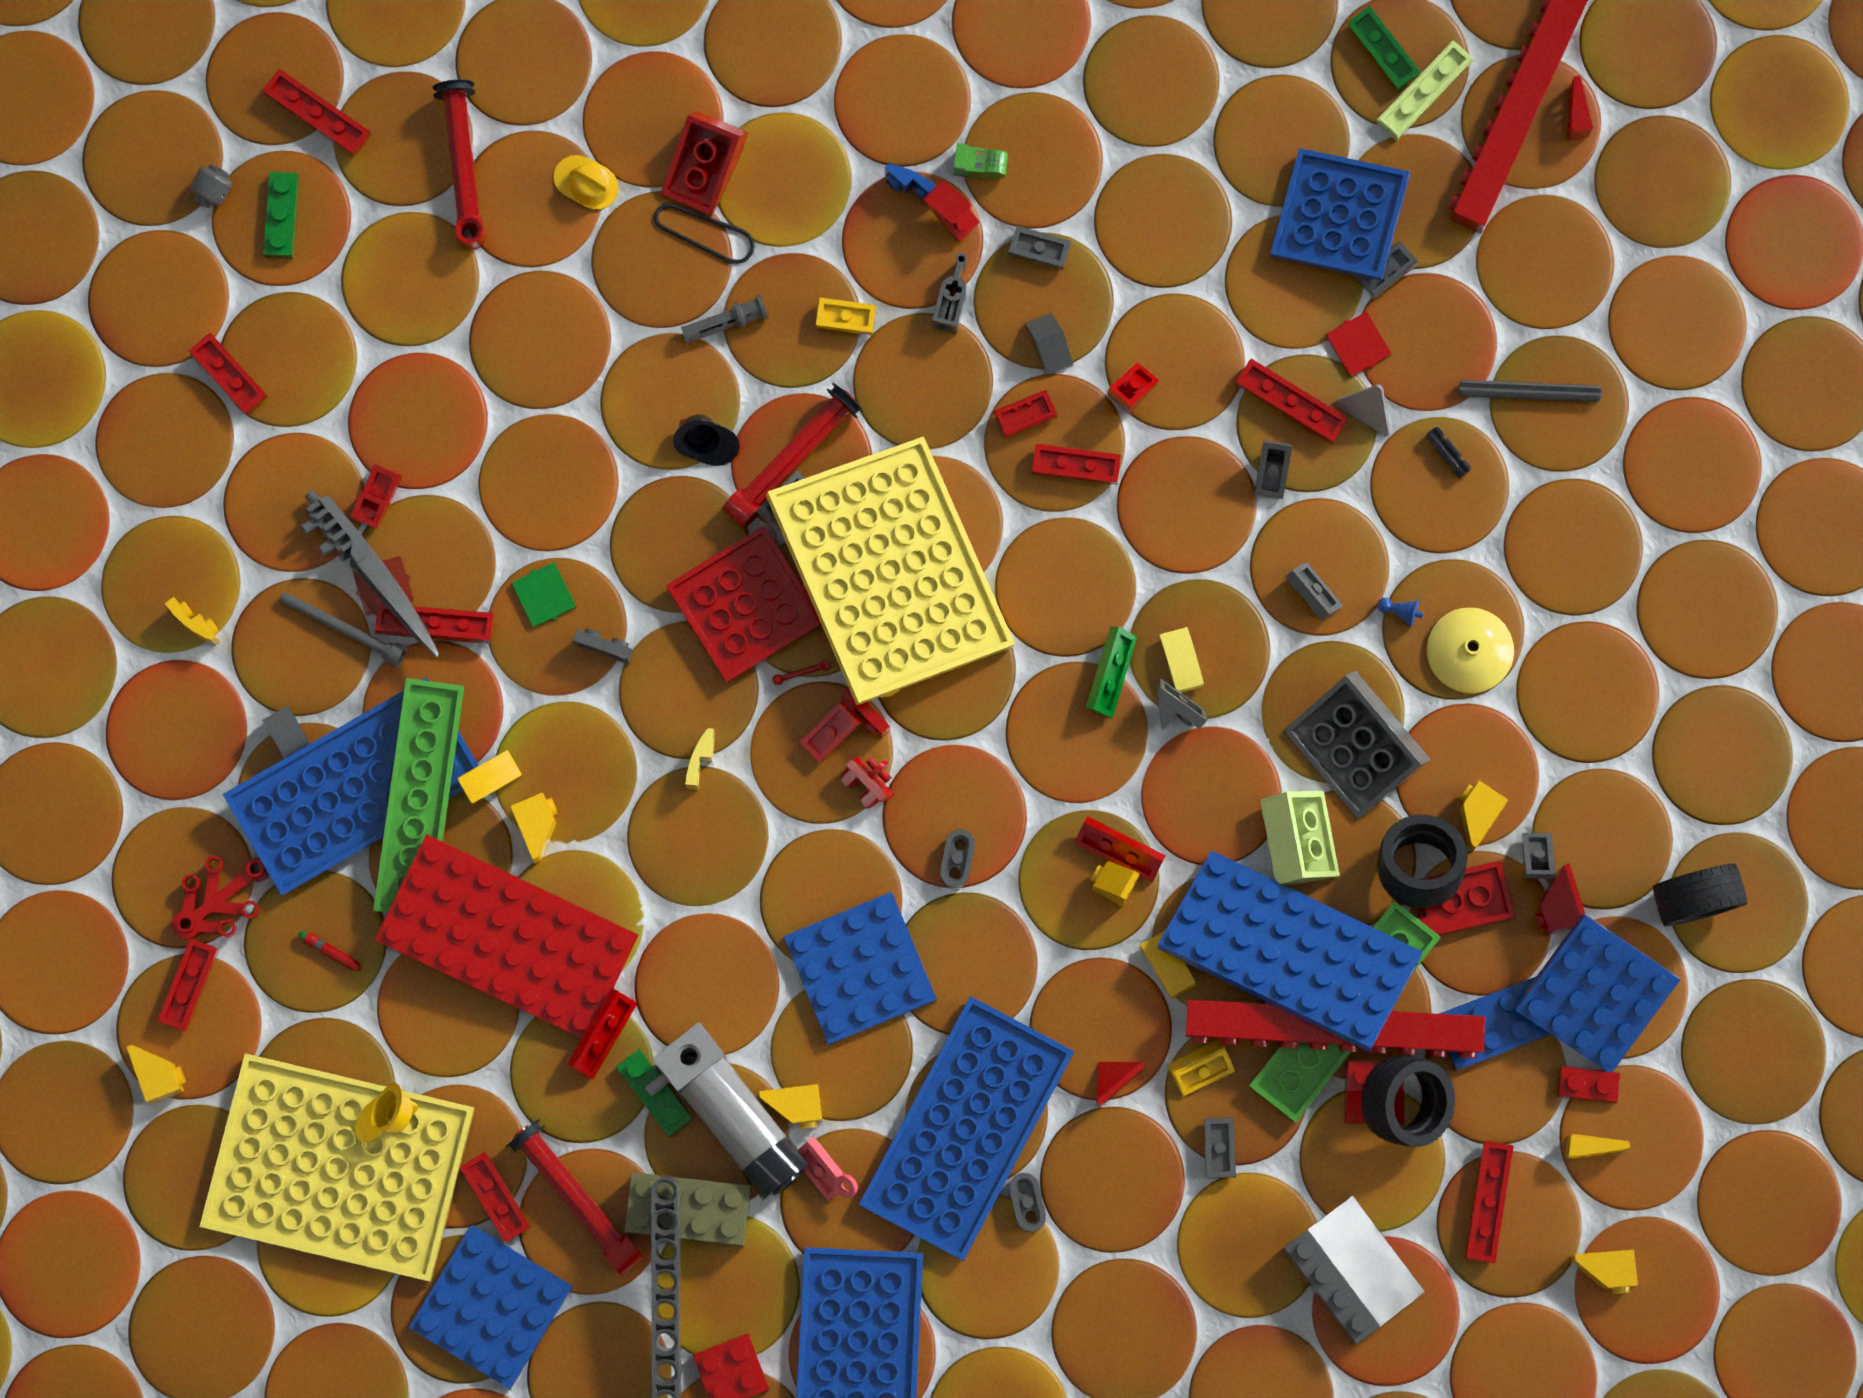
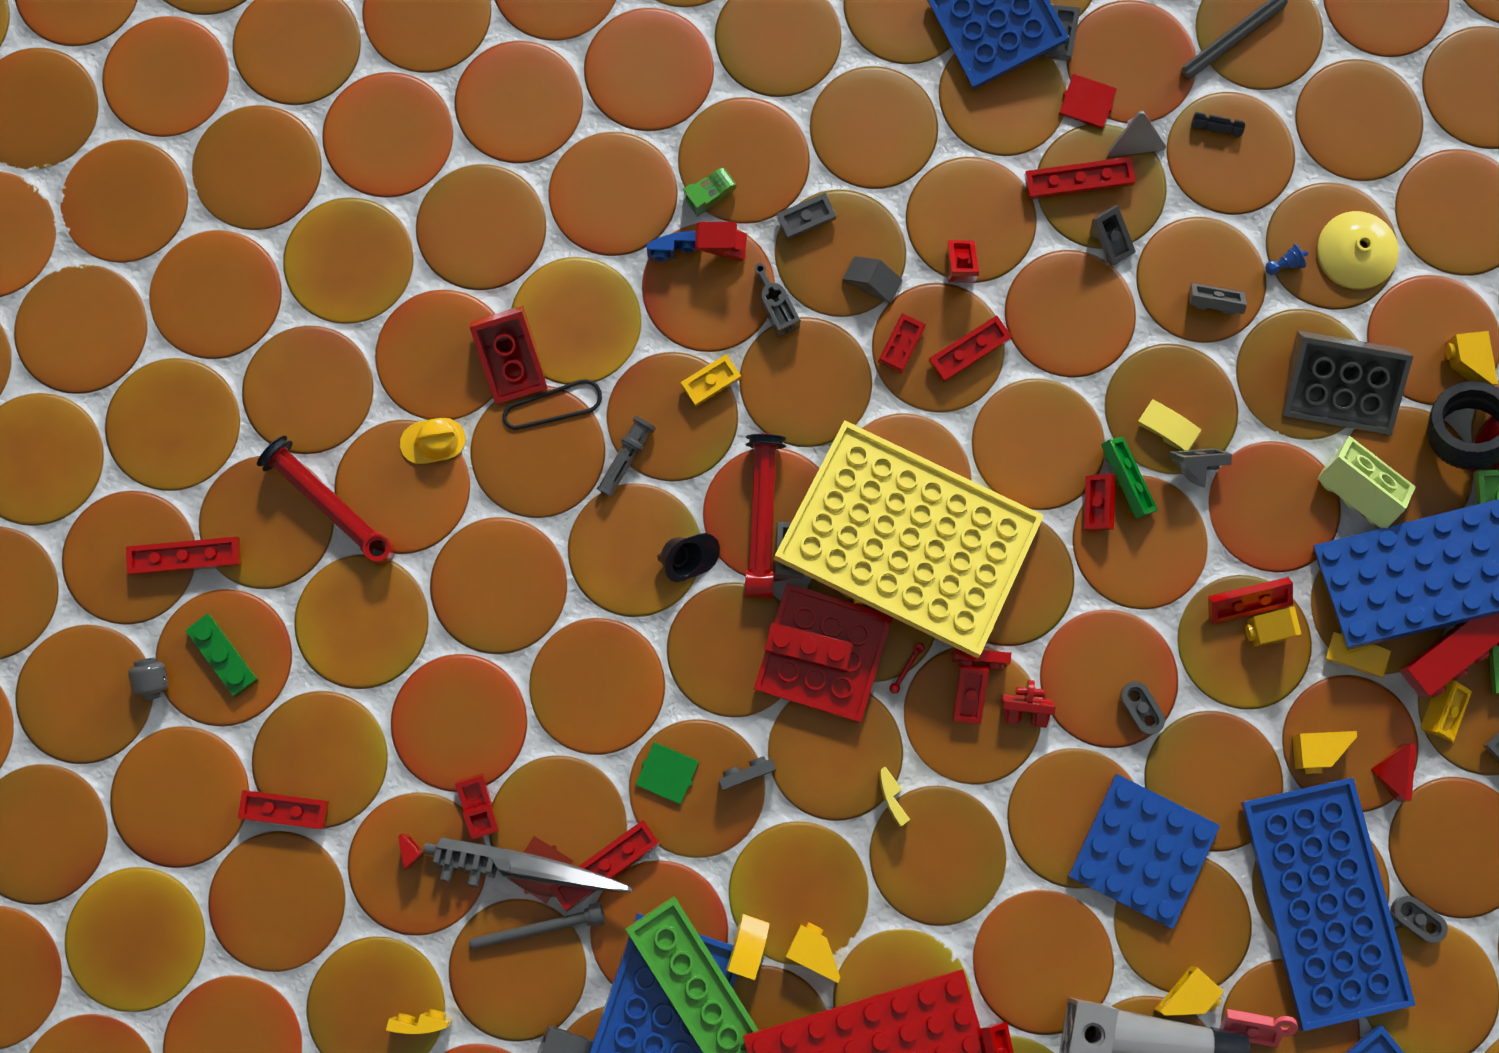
camera: 40 degrees left, 0 degrees up
none -> red slope [398,833,424,869]
none -> red plate [764,622,853,671]
none -> red plate [1084,473,1116,531]
none -> yellow slope [1292,731,1357,774]

